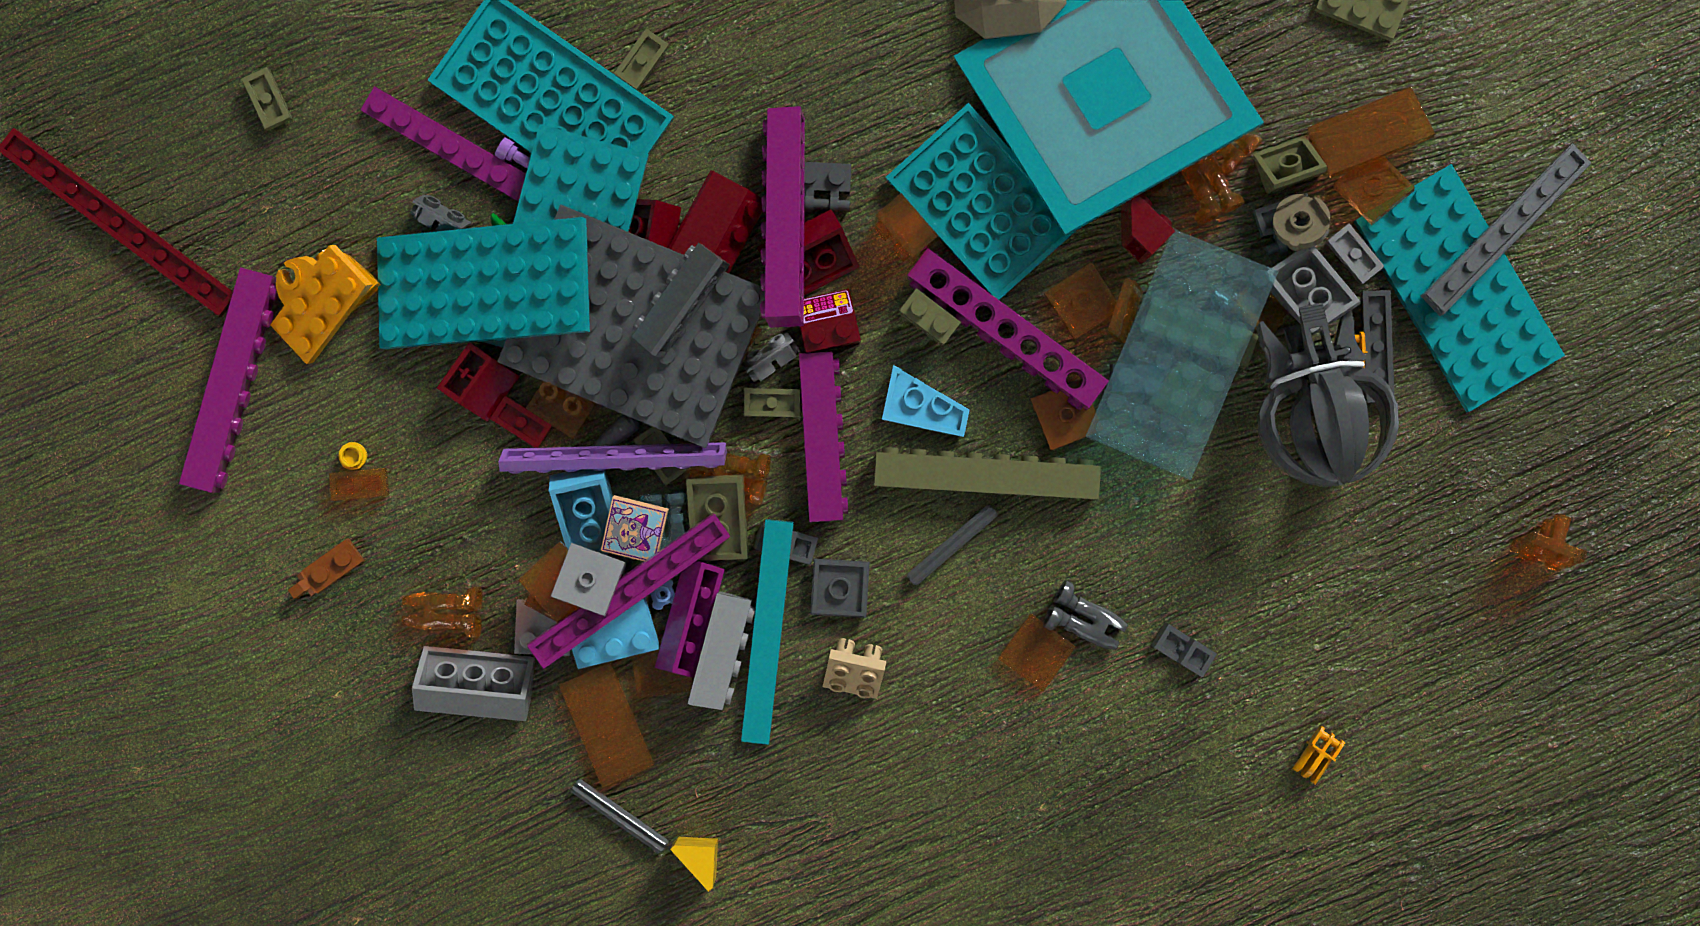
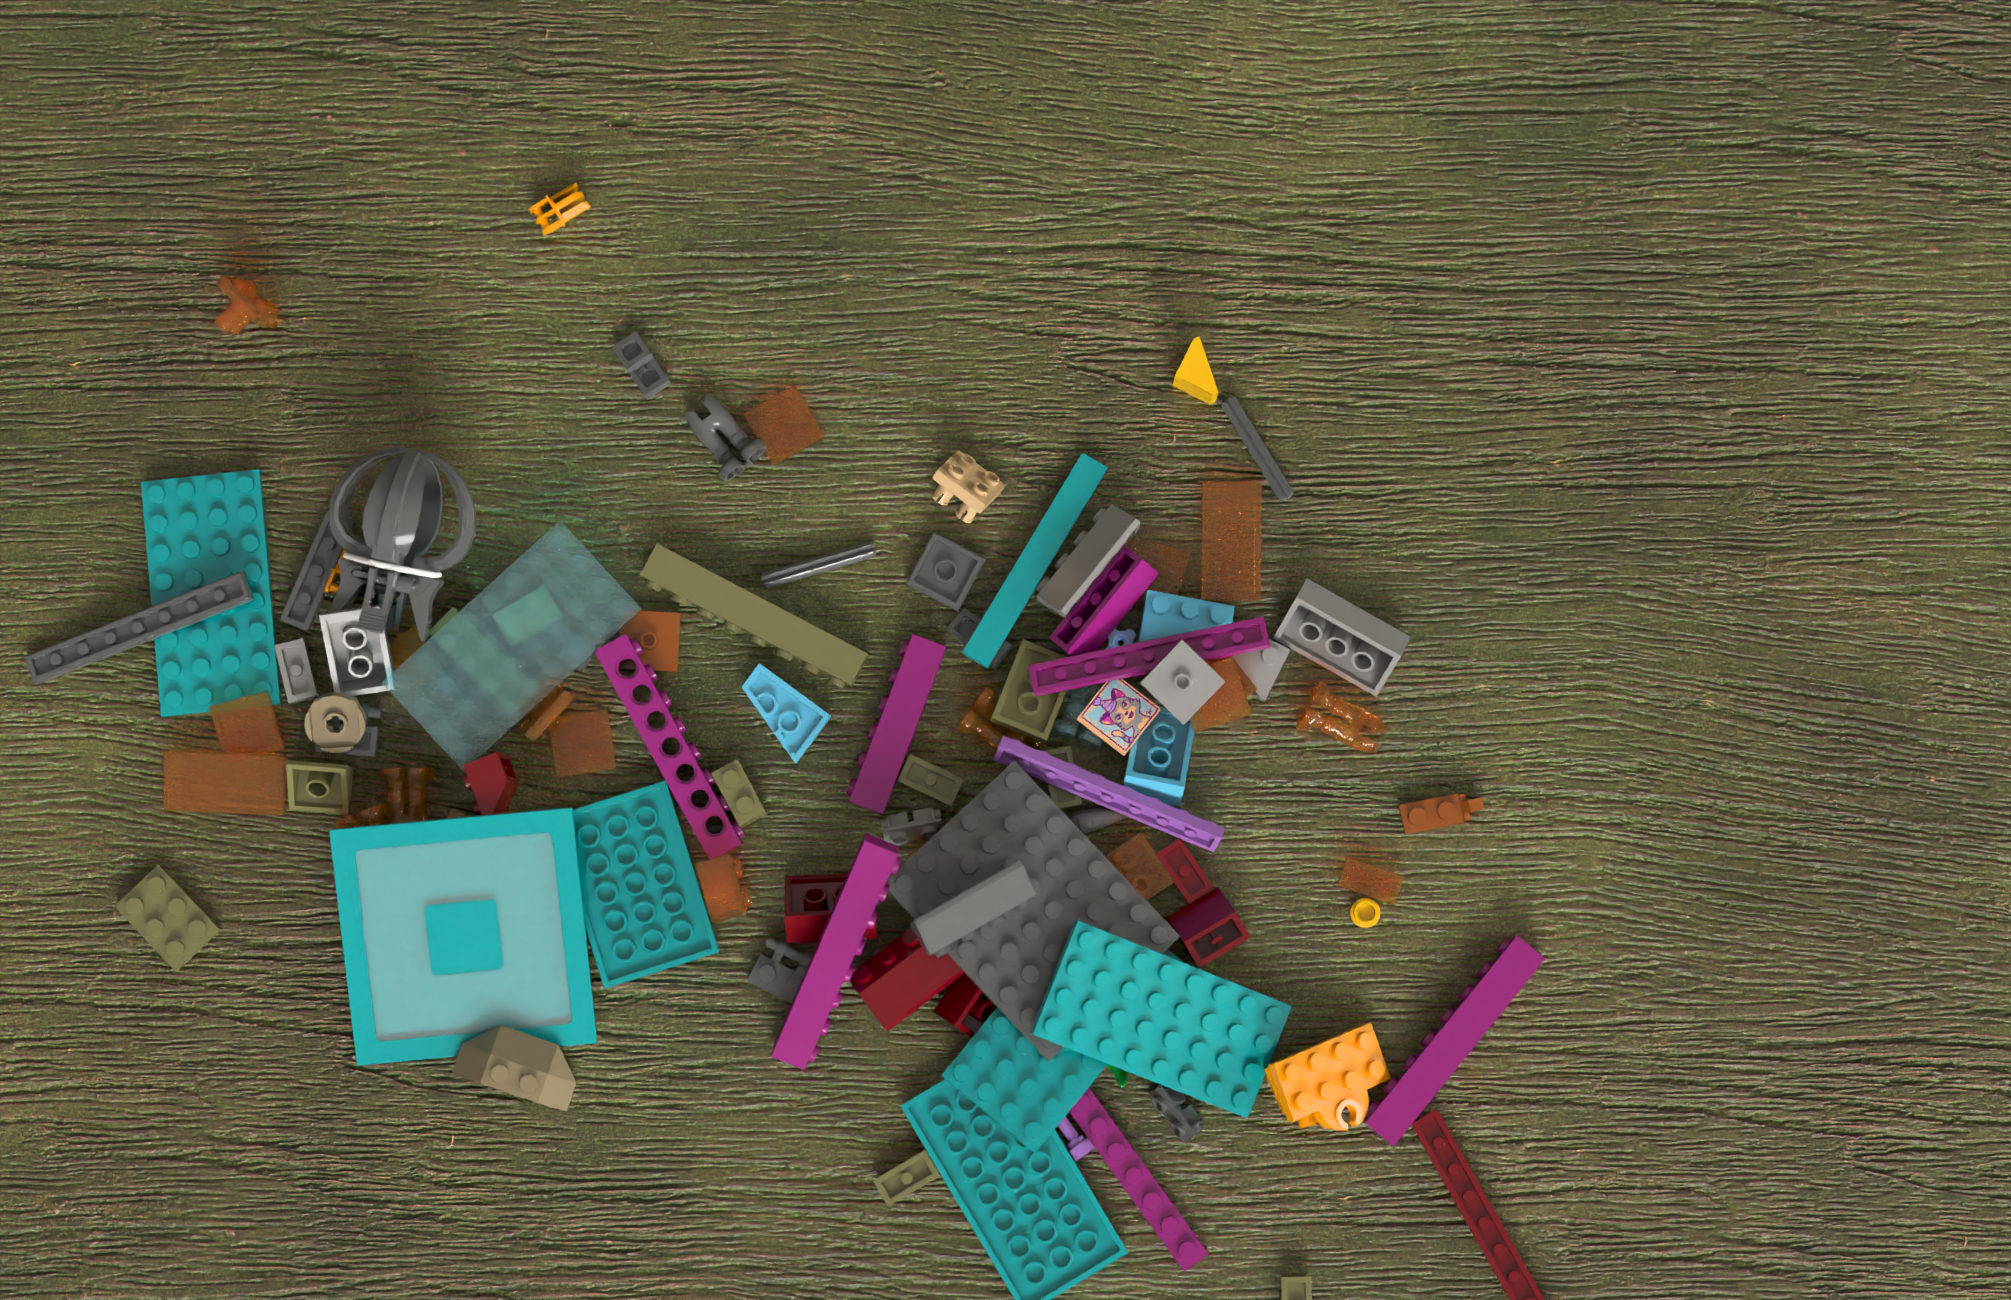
camera: 155 degrees left, 5 degrees down
dark red slope [800,289,861,353] -> none

